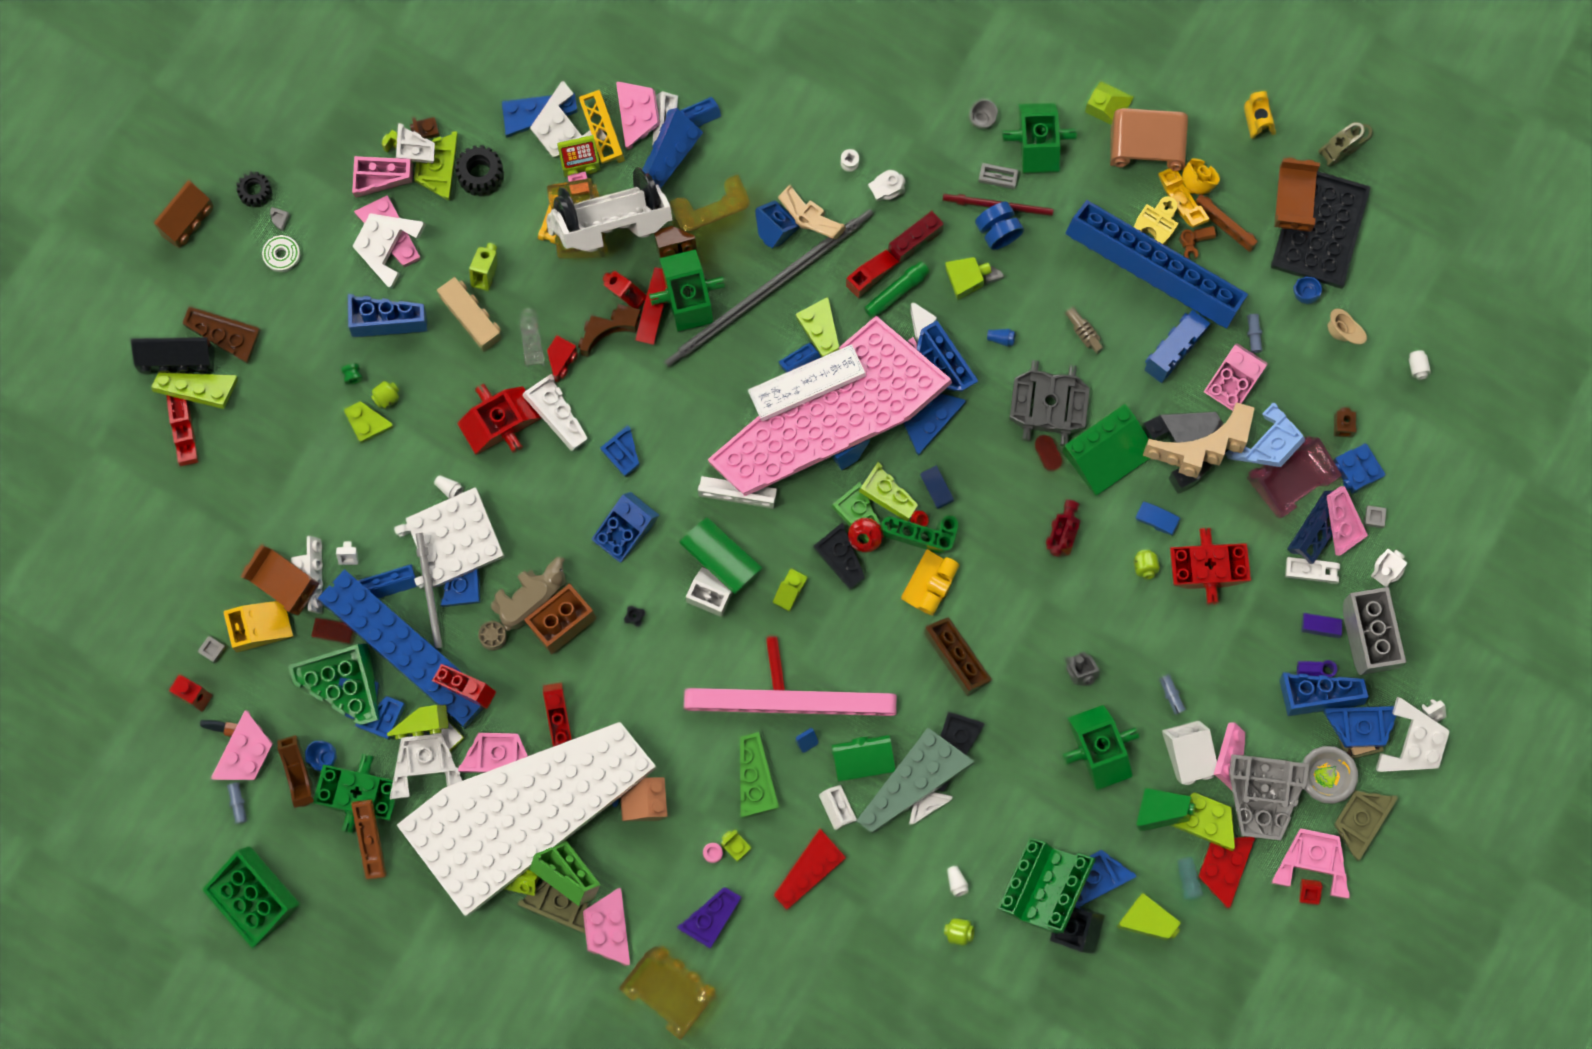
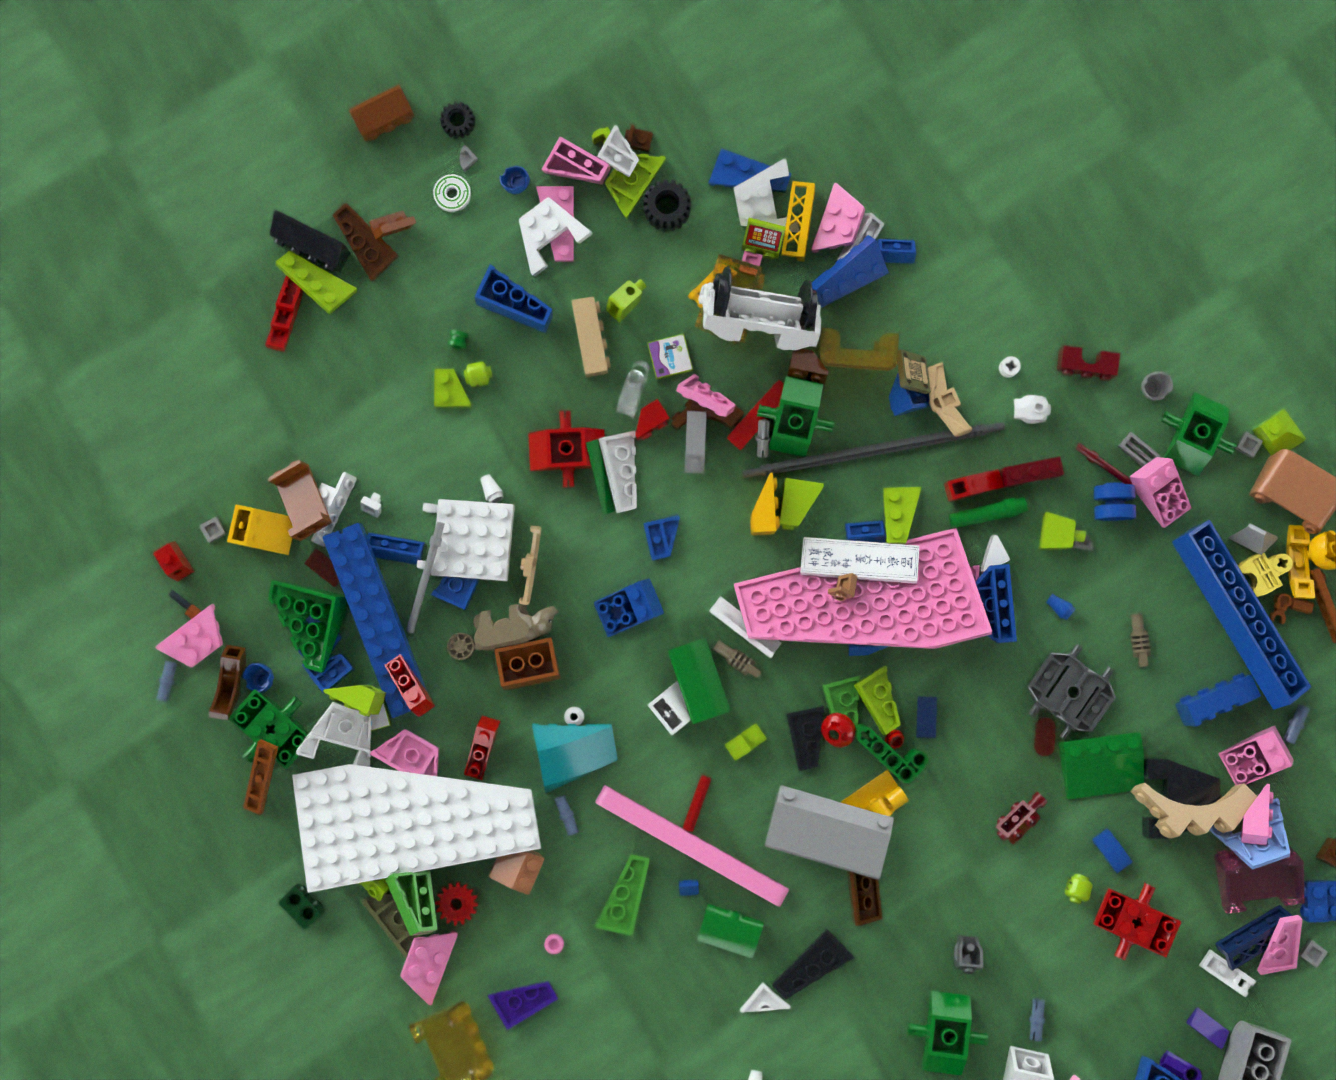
camera: 30 degrees right, 10 degrees up
green slope [202,846,301,949] -> none
red torso [603,271,647,309] -> none
black plate [624,605,646,627] -> none
lime bracket [721,829,752,862] -> none
red wing [773,829,846,911] -> none
white slope [819,785,857,830] -> none
sand green wing [856,728,975,834] -> none
blue wing [903,394,966,456] -> none
white hand [1371,549,1408,587] -> none
none -> dark green brick [277,883,325,931]
none -> dark orange bracket [369,211,416,239]
none -> red gear [435,881,479,926]
none -> blue hair [499,166,530,195]
none -> tan plate [519,526,542,605]
none -> teal wedge [532,724,618,794]
none -> sand blue pin [554,795,579,836]
none -> white brick [564,707,585,726]
none -> green sticker [586,439,615,515]
none -> tile [647,333,693,380]
none -> bright pink wing [676,374,736,417]
none -> light grey slope [685,411,706,473]
none -> dark tan hinge [712,640,762,678]
none -> yellow slope [750,473,780,536]
none -> light grey axle [756,419,771,458]
none -> light grey slope [765,785,894,880]
none -> lime slope [779,478,824,530]
none -> medium nougat bracket [828,573,857,601]
none -> tile [896,350,931,394]
none -> dark red arch [1056,345,1121,381]
none -> bright pink slope [1129,457,1192,528]
none -> light grey slope [1228,523,1278,555]
none -> light grey tile [1235,431,1263,458]
none -> bright pink slope [1241,784,1273,846]

